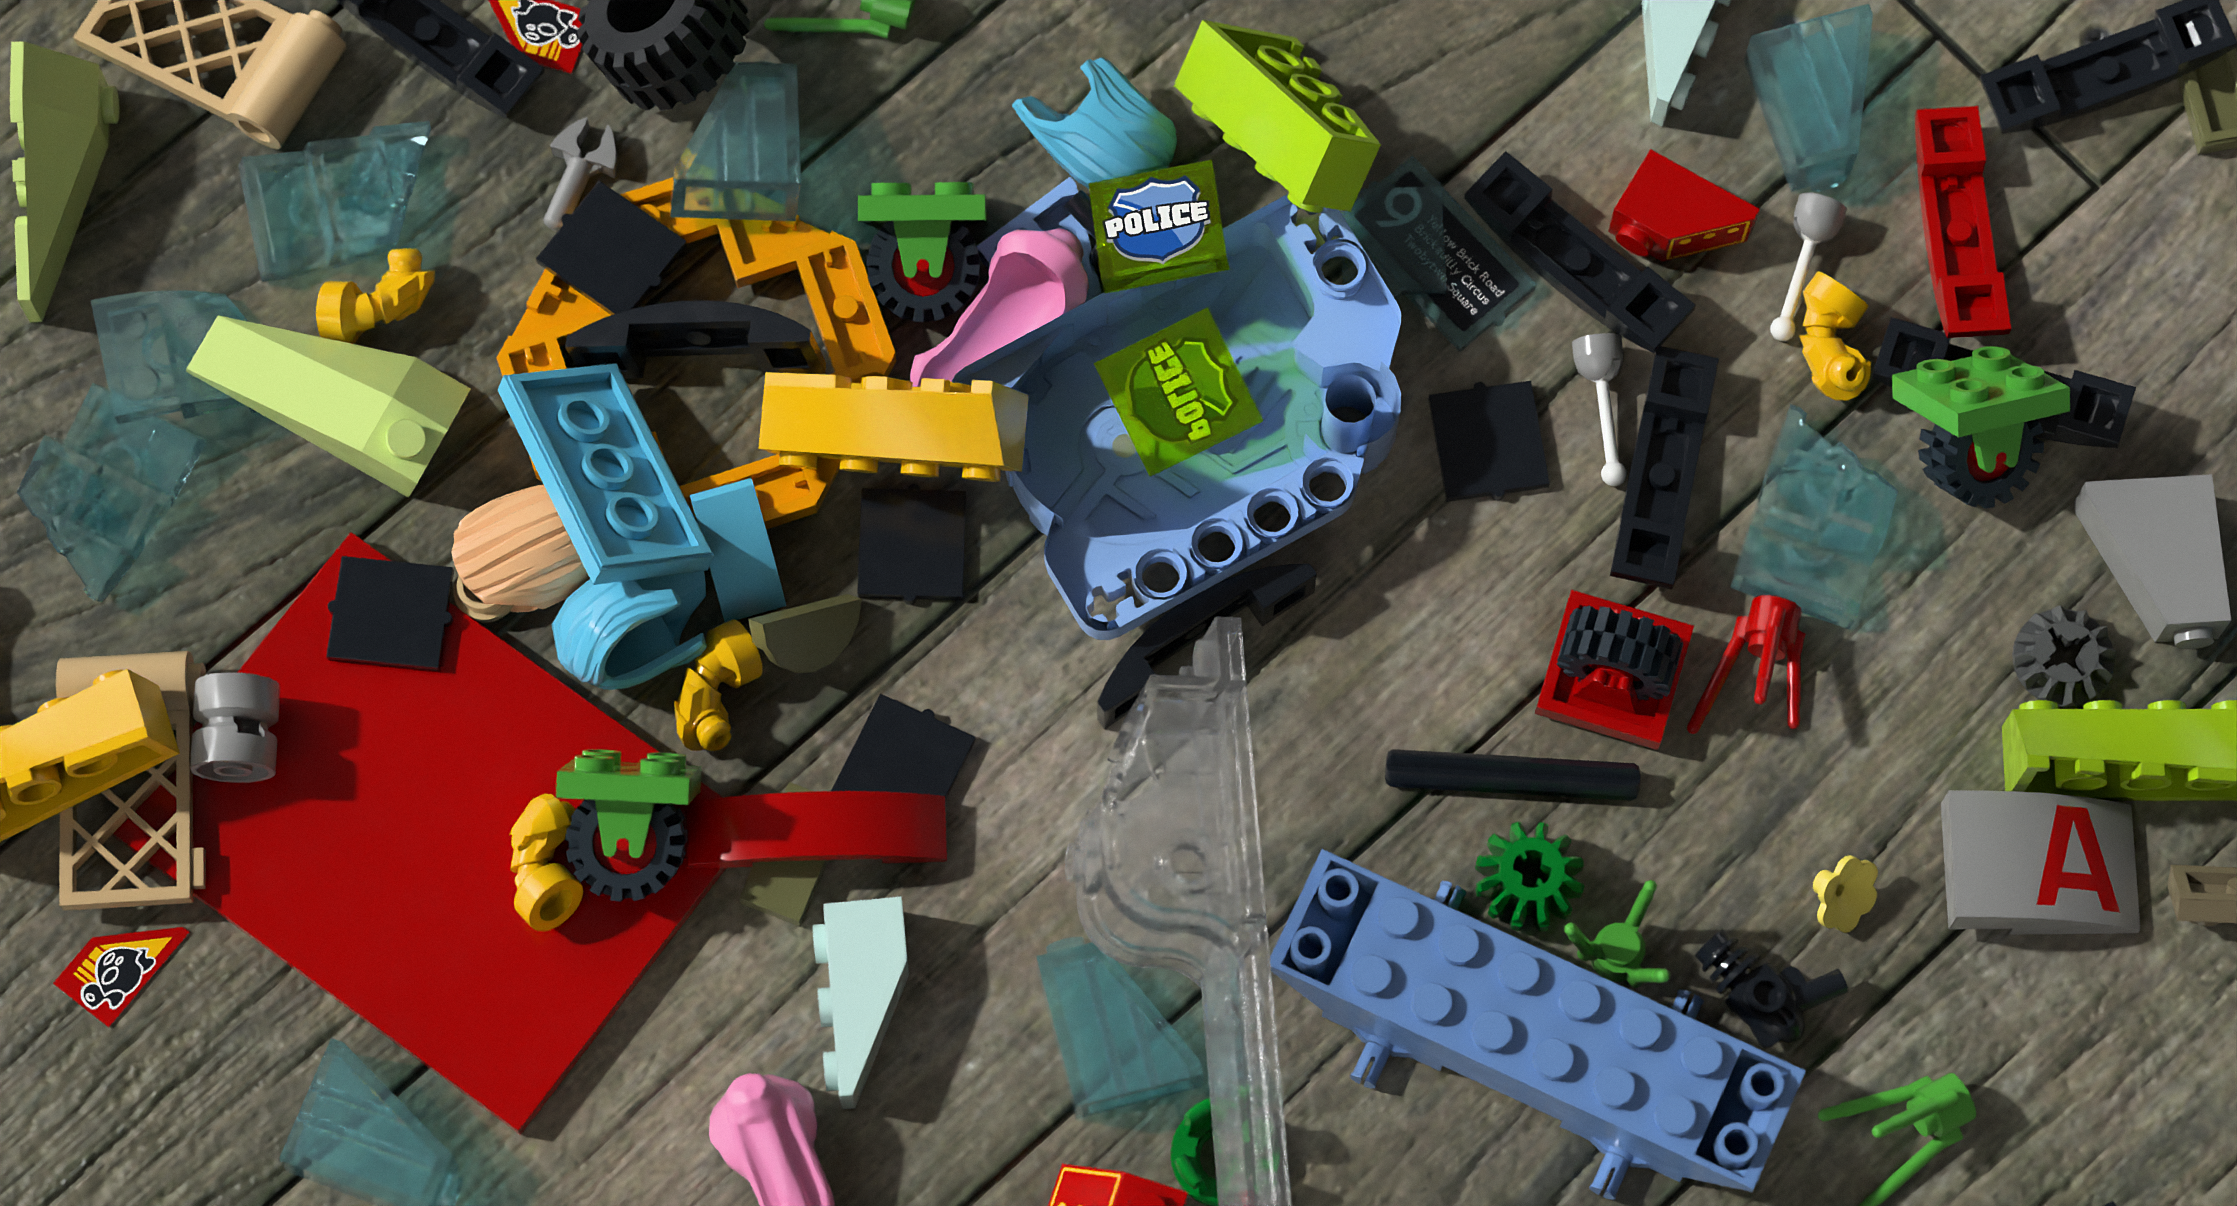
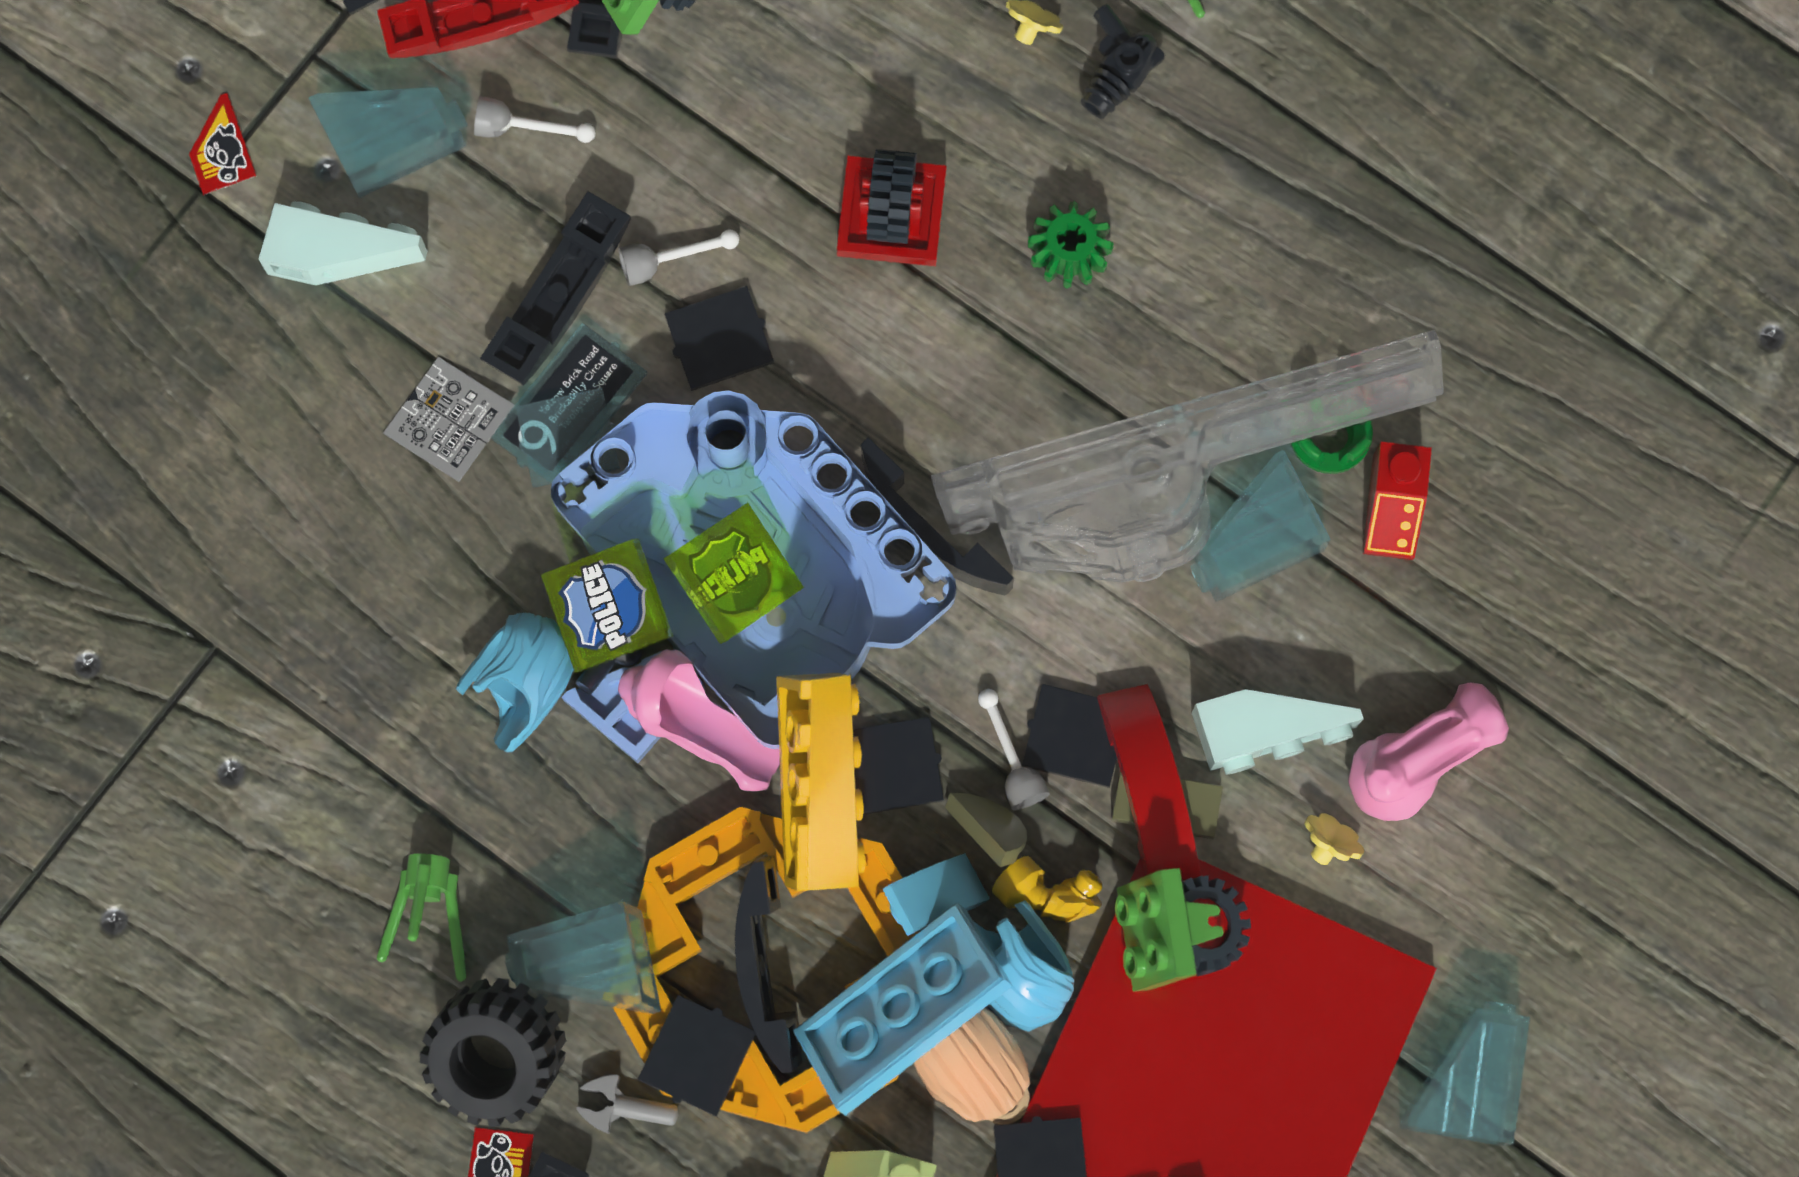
camera: 100 degrees left, 5 degrees up
yellow arm [509,794,583,931] -> none
plate [858,182,987,322] -> none
lime wedge [1174,20,1381,213] -> none
medium blue piece [1266,849,1806,1200] -> none
black axle [1385,749,1641,801] -> none
bright green plant [1565,880,1670,988] -> none
red slope [1608,149,1760,262] -> none
black slope [1610,346,1719,590] -> none
red plant [1687,595,1806,734] -> none
clear light blue slope [1730,404,1898,630] -> none
yellow arm [1799,271,1871,401] -> none
none -> light grey sticker [383,357,514,482]
none -> hinge [978,689,1050,810]
none -> light yellow plant [1304,813,1364,865]

